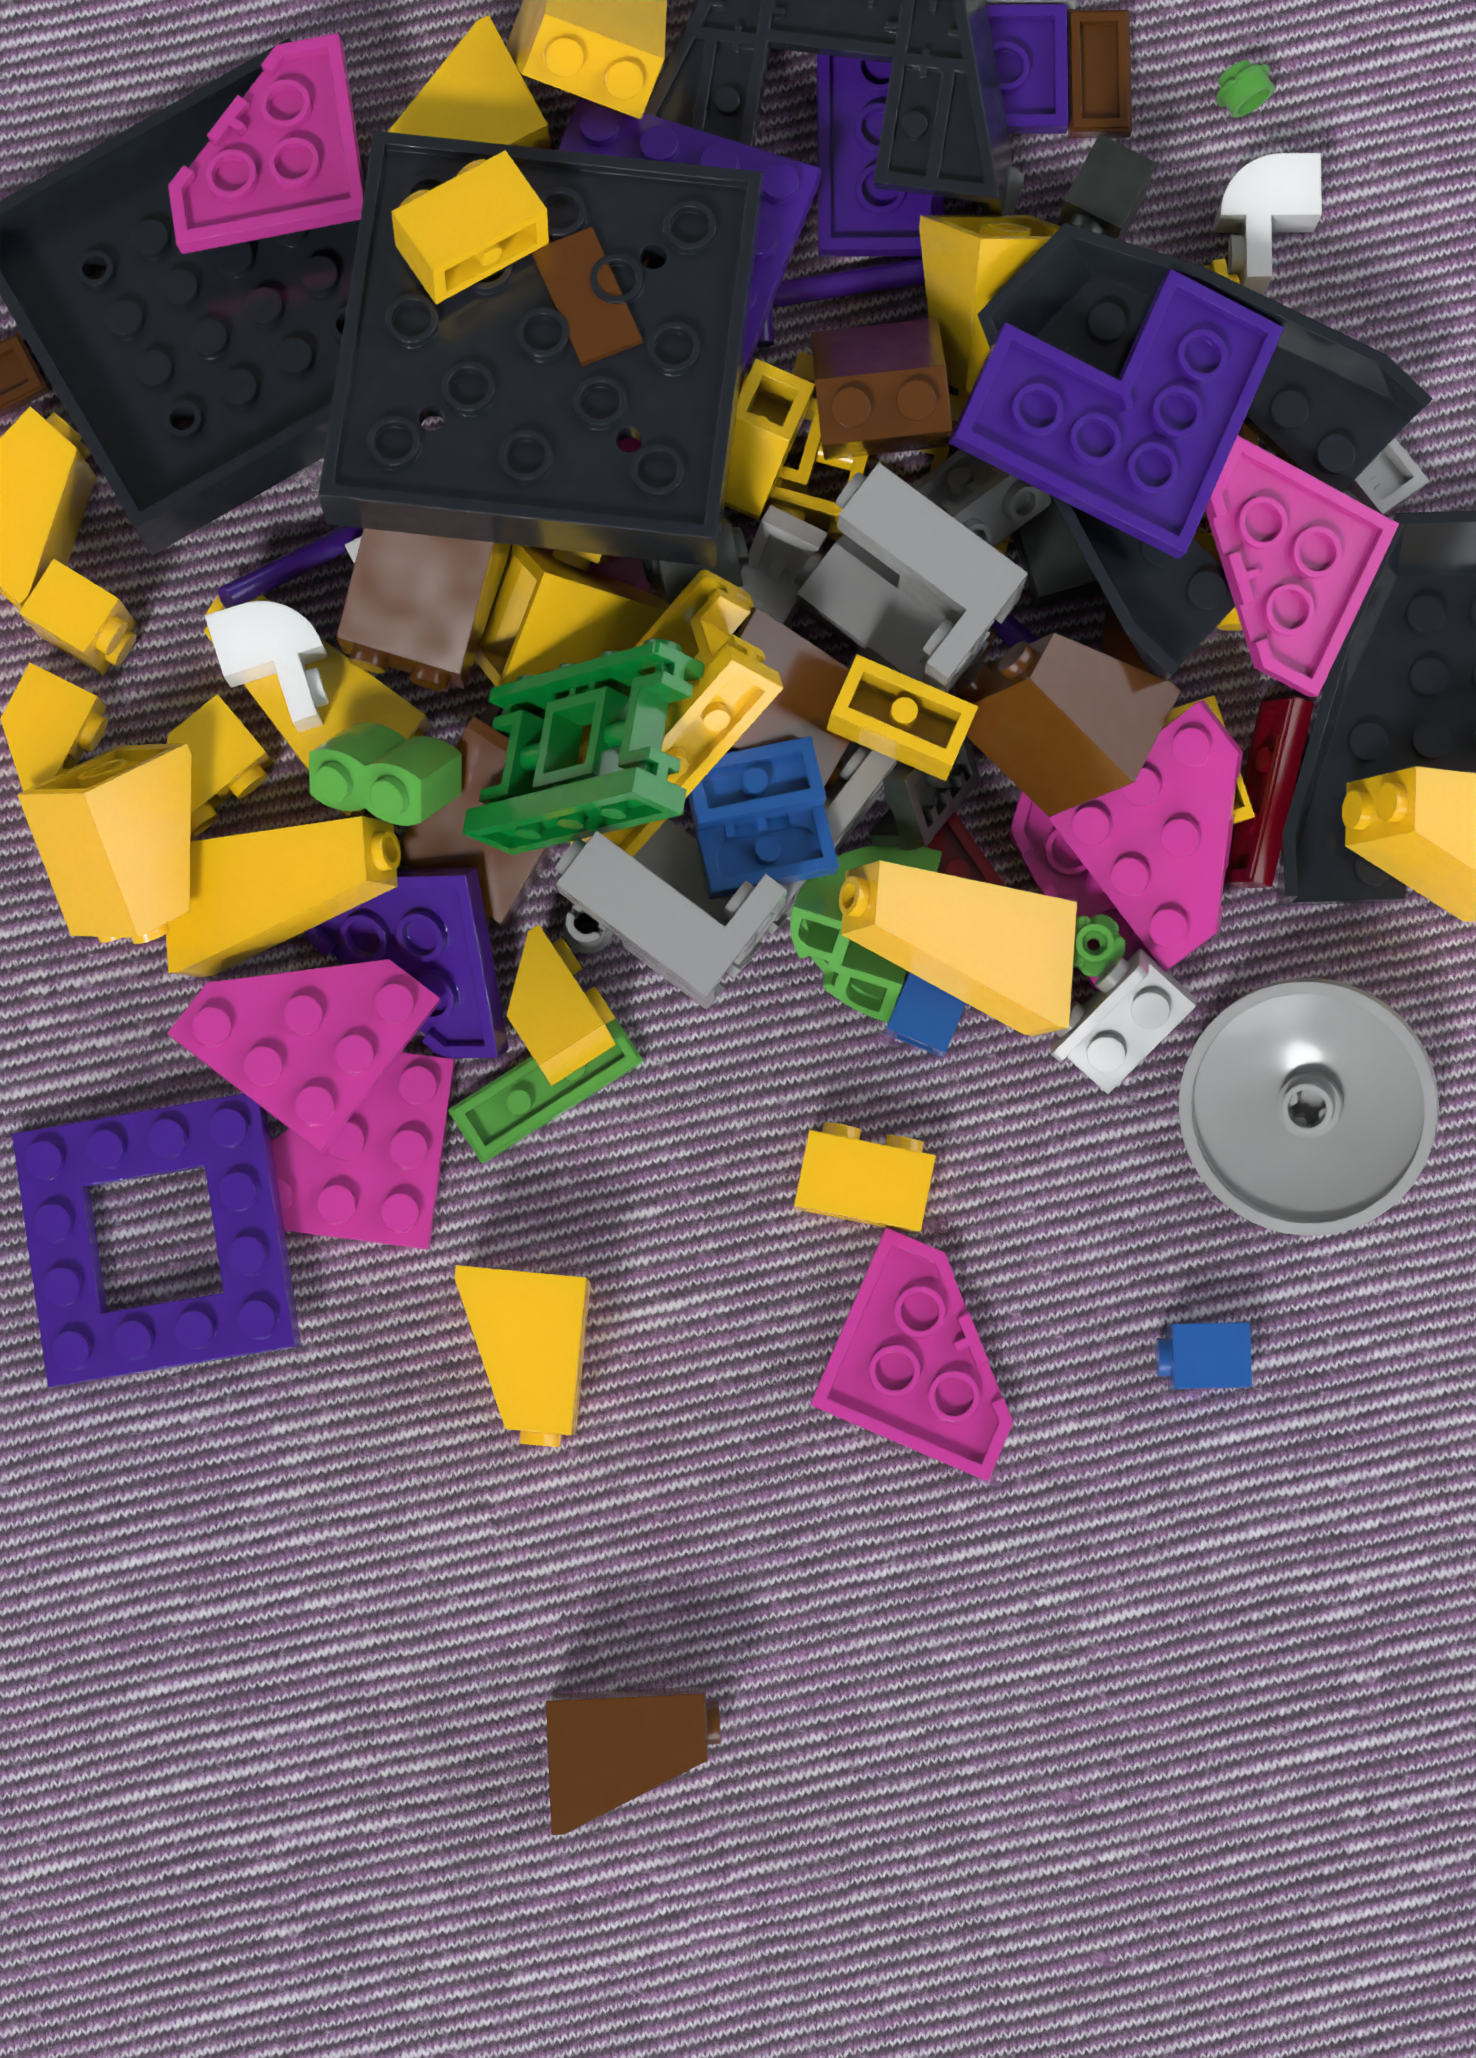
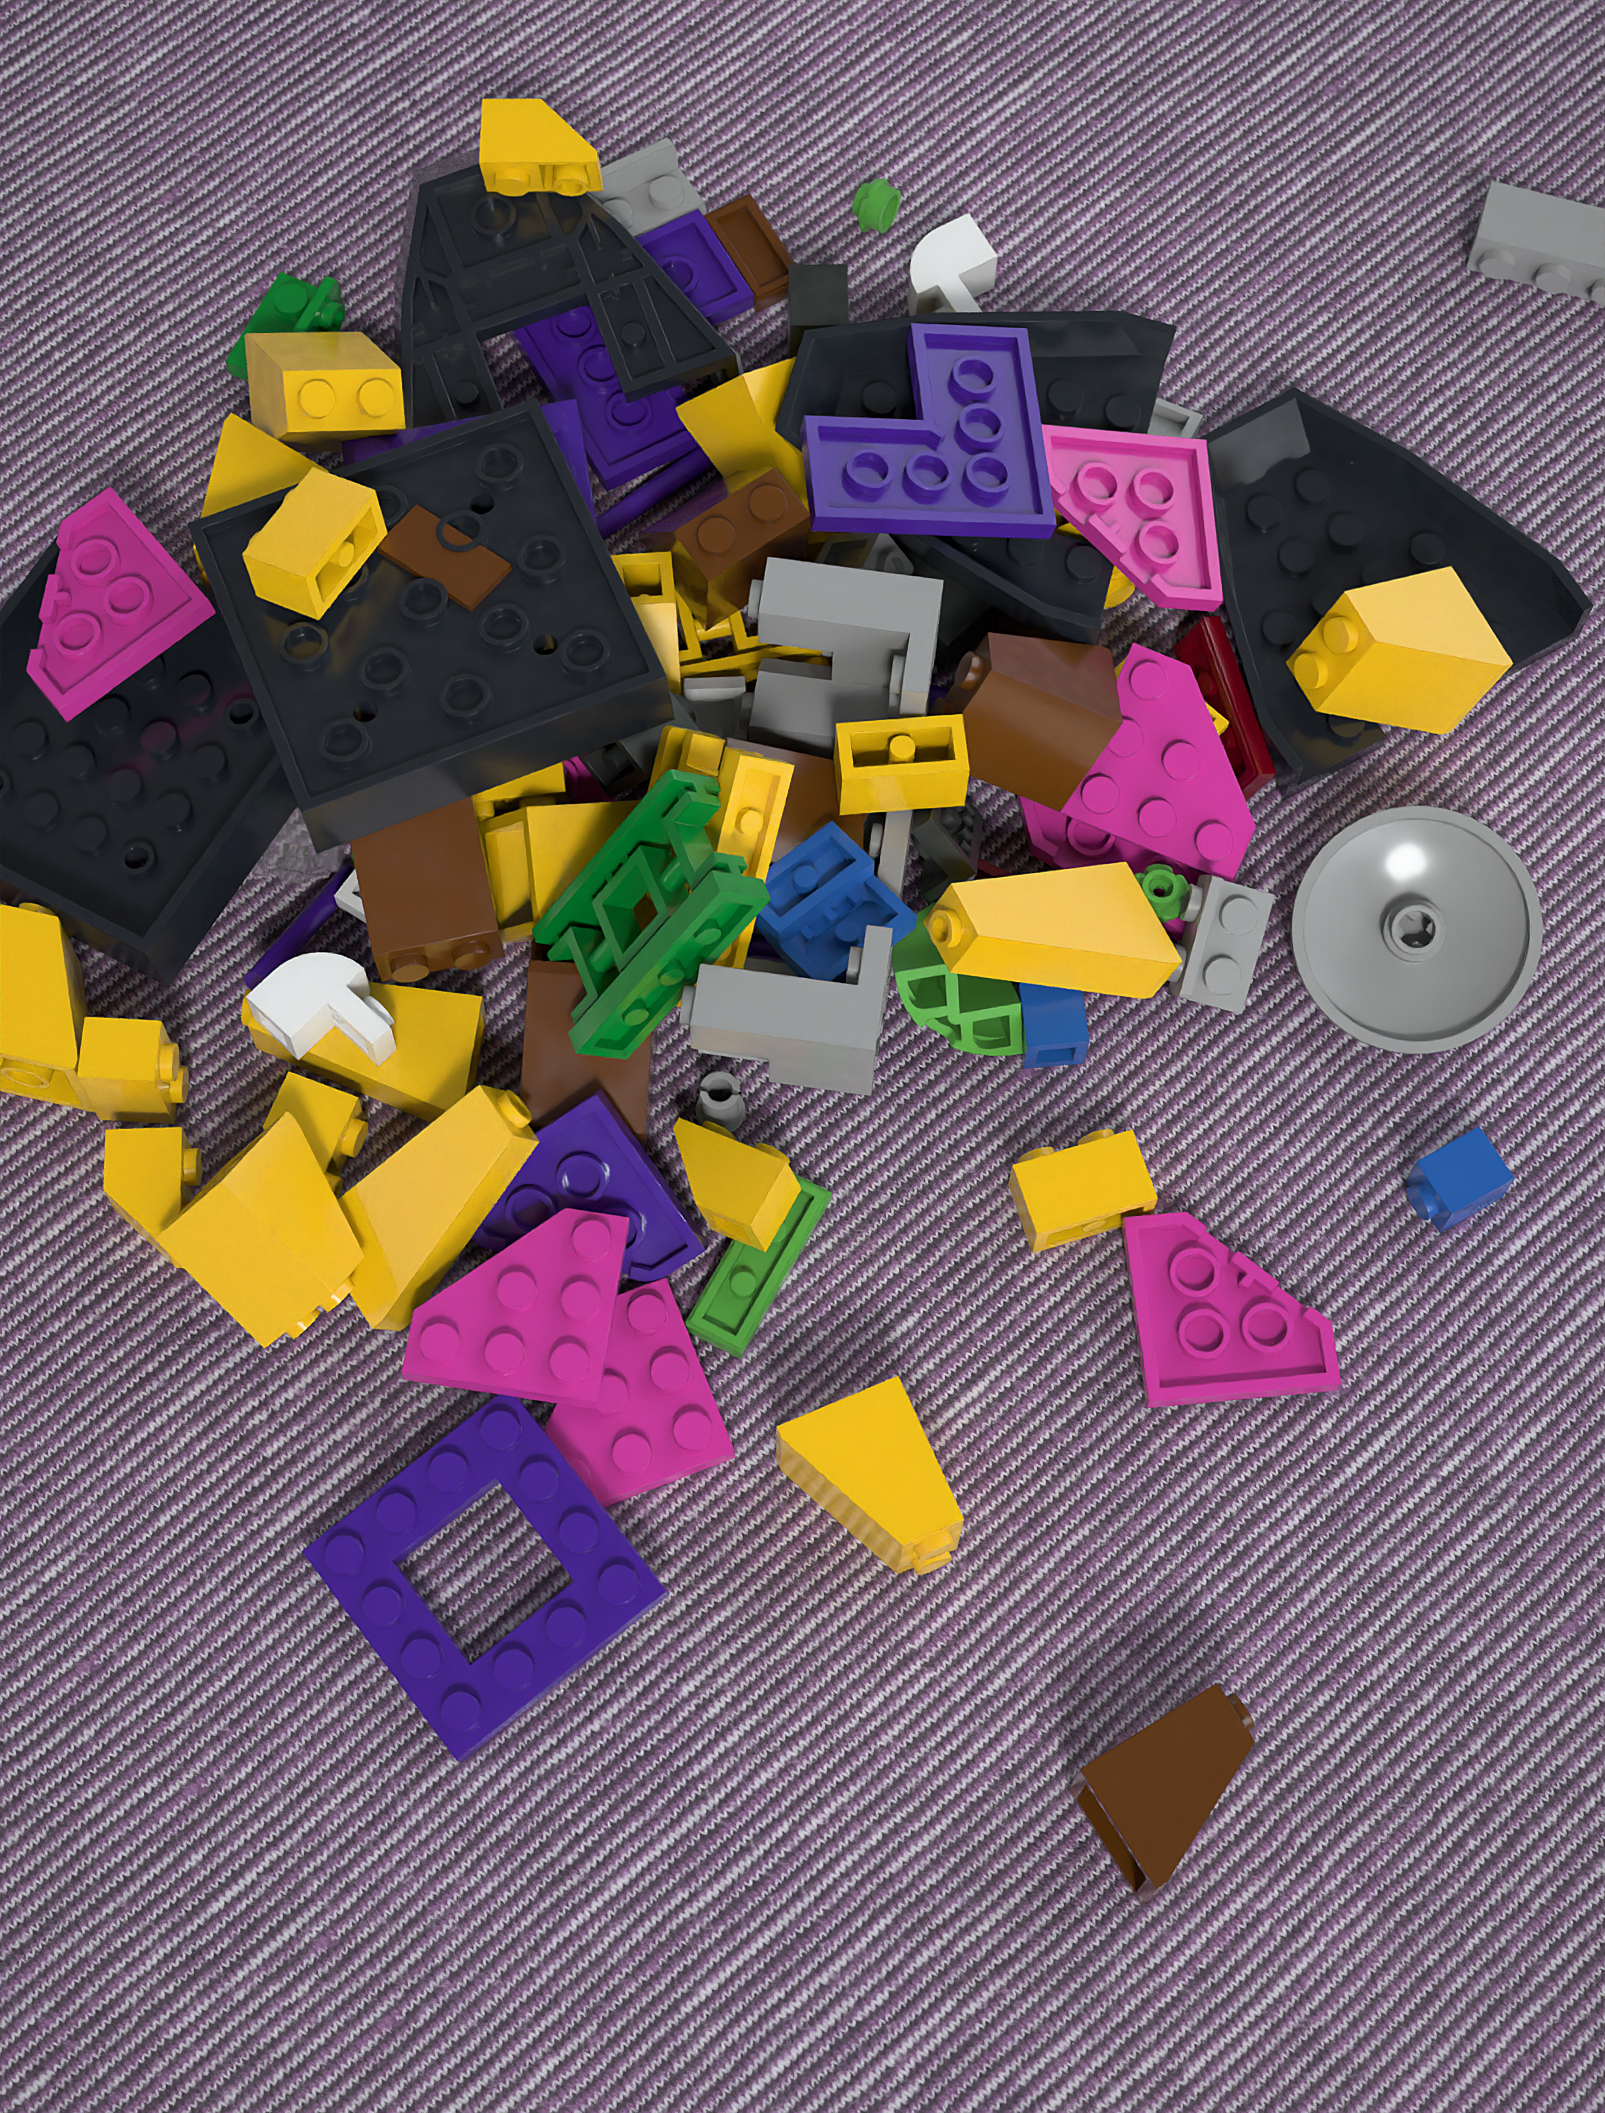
camera: 30 degrees left, 15 degrees down
bright green brick [309,722,462,826] -> none

